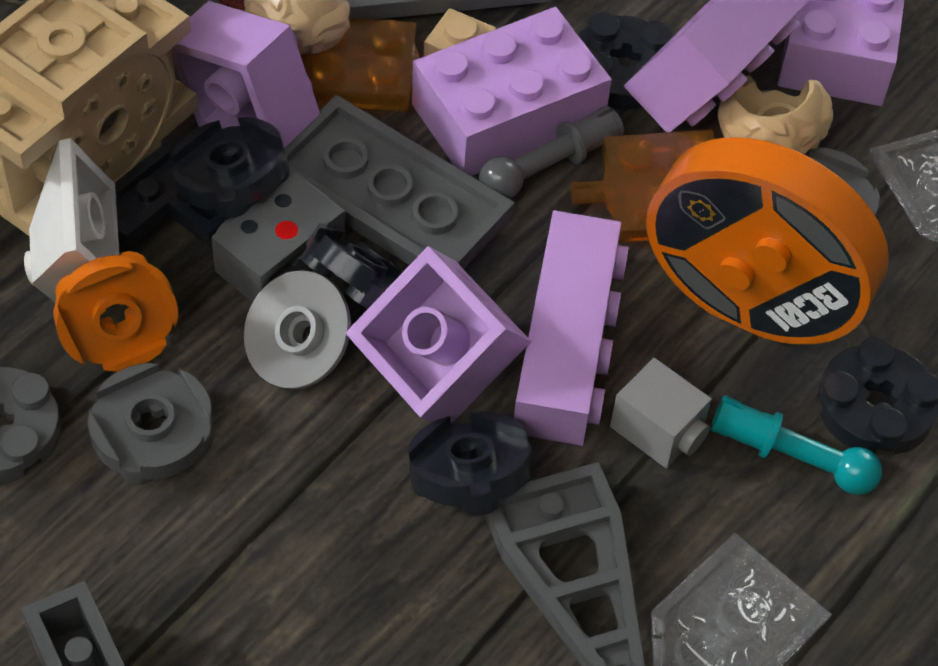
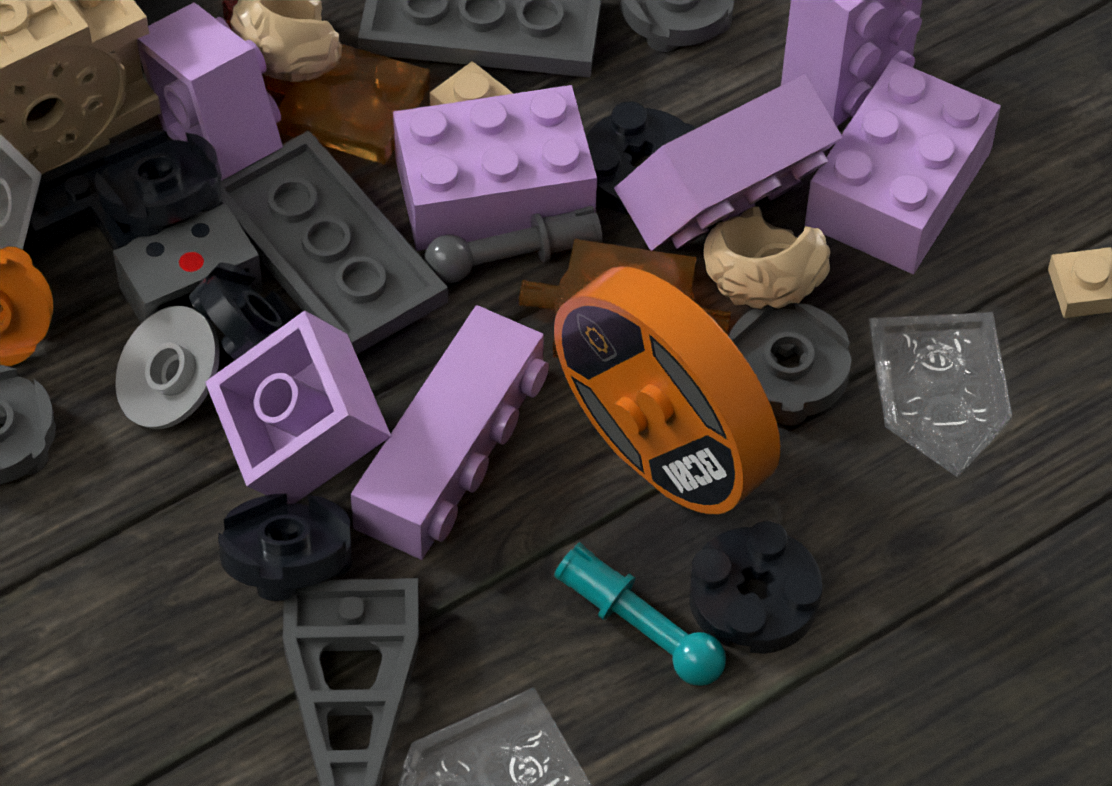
camera: 20 degrees right, 0 degrees up
light grey brick [610,358,712,469] -> none

